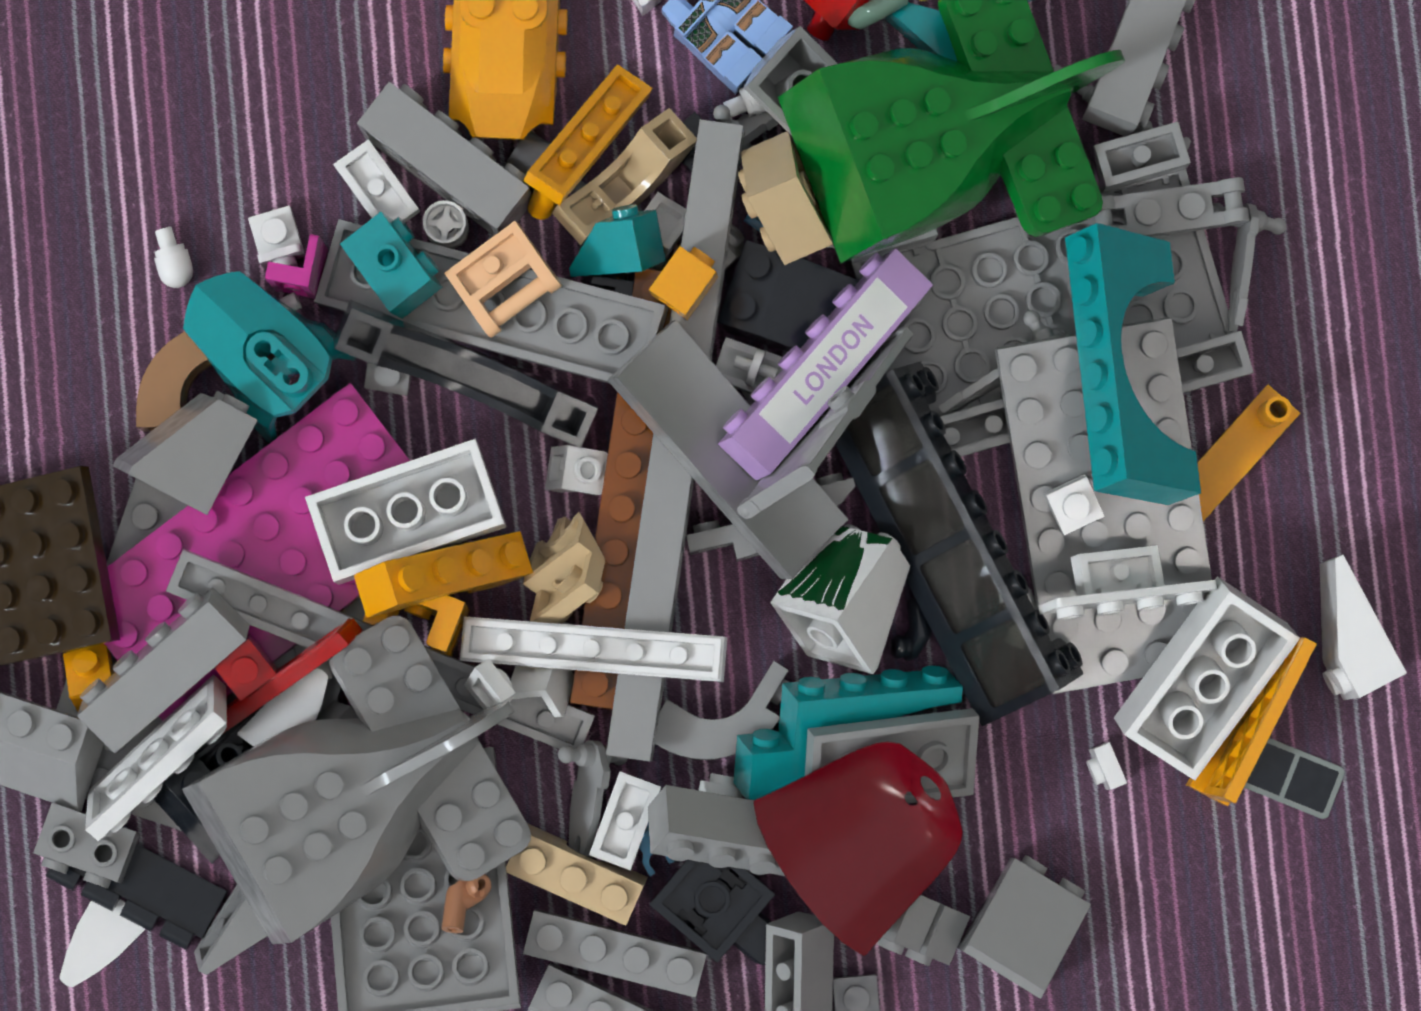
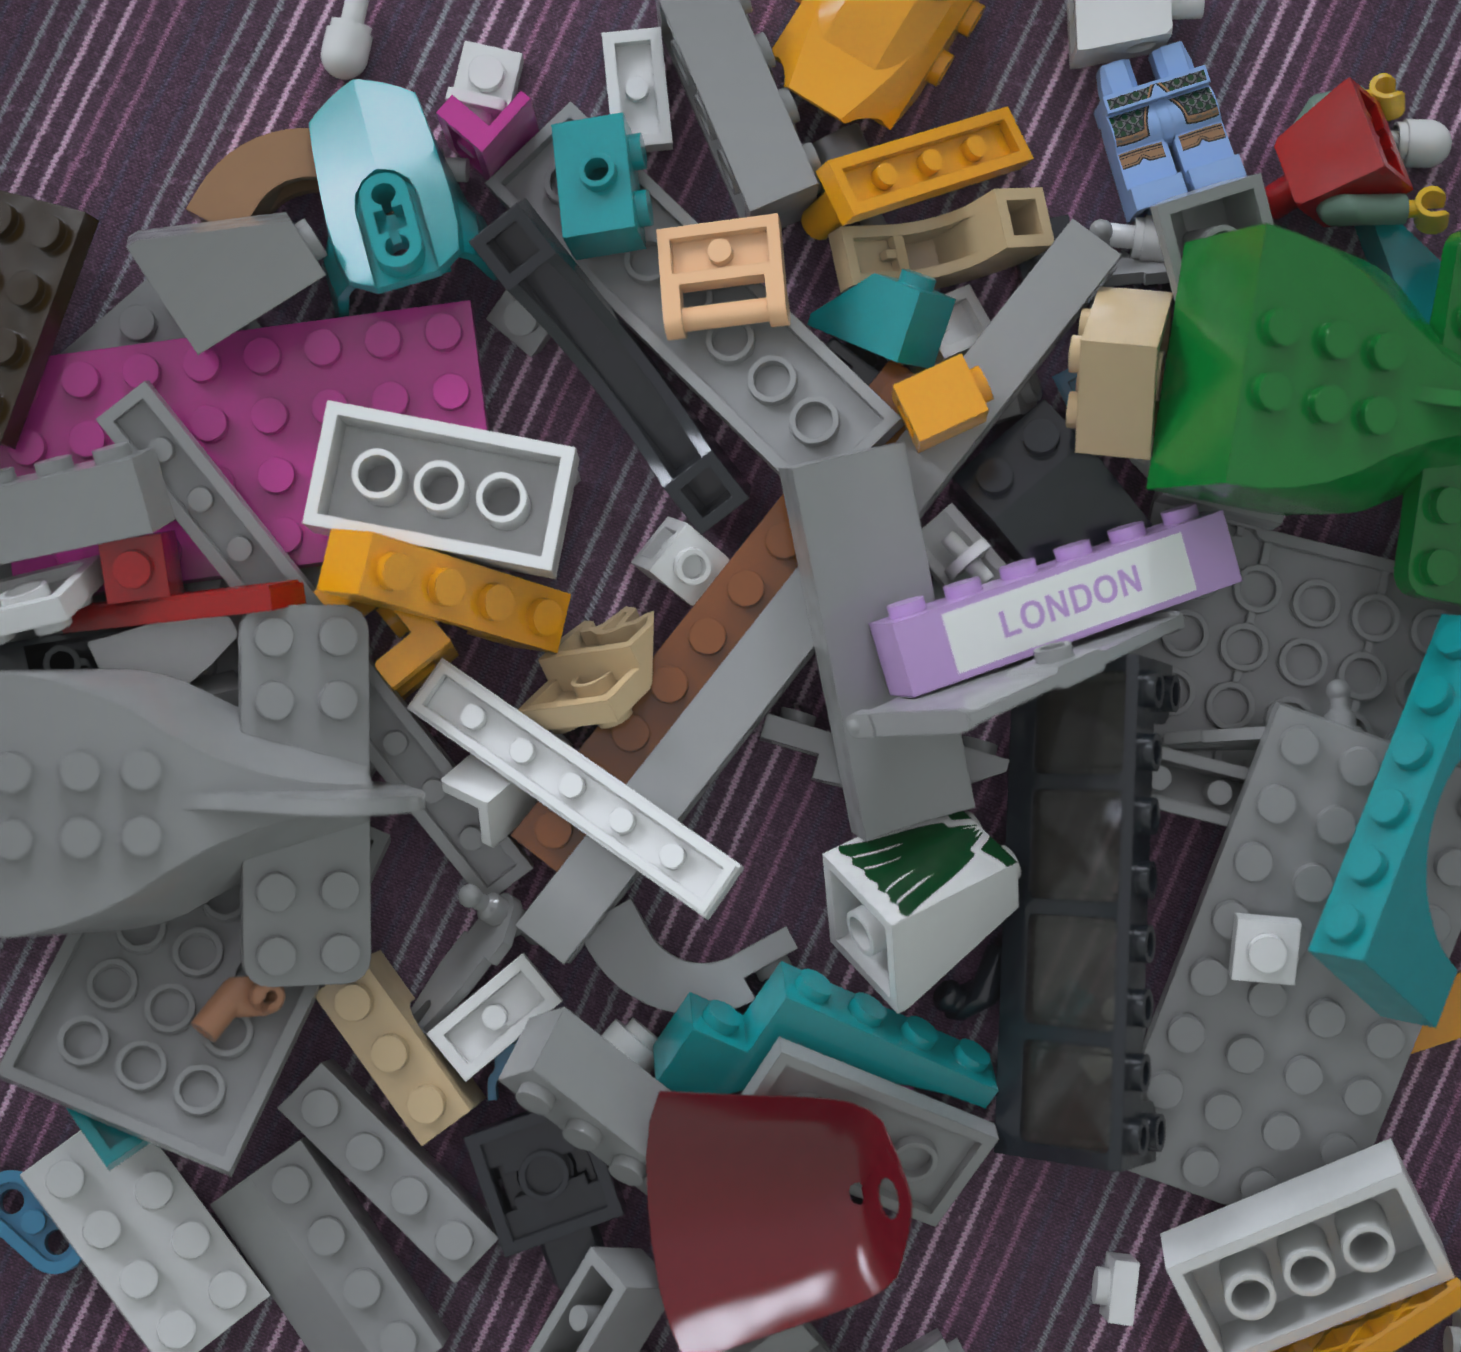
camera: 30 degrees right, 0 degrees up
white wheel [423,200,469,249] -> none
white plate [464,658,516,709] -> none
white bracket [1038,545,1217,620] -> none

